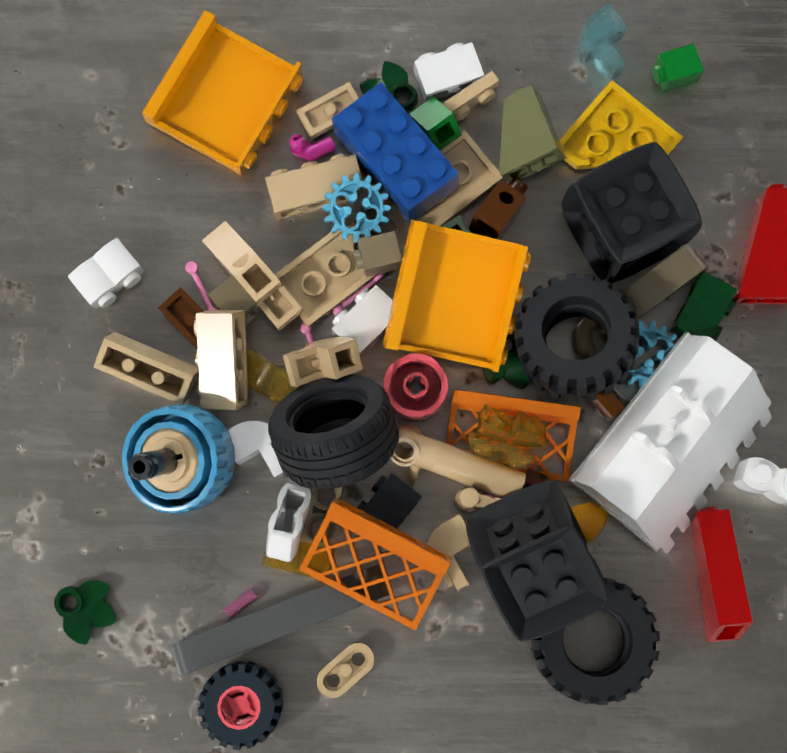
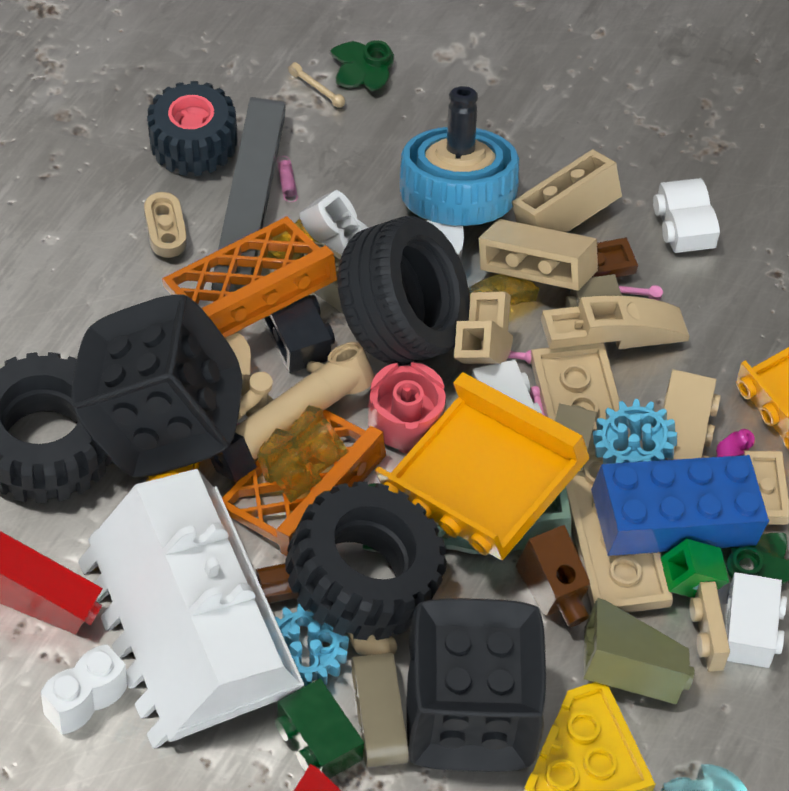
camera: 115 degrees right, 25 degrees down
none -> tan hinge [288,62,345,108]

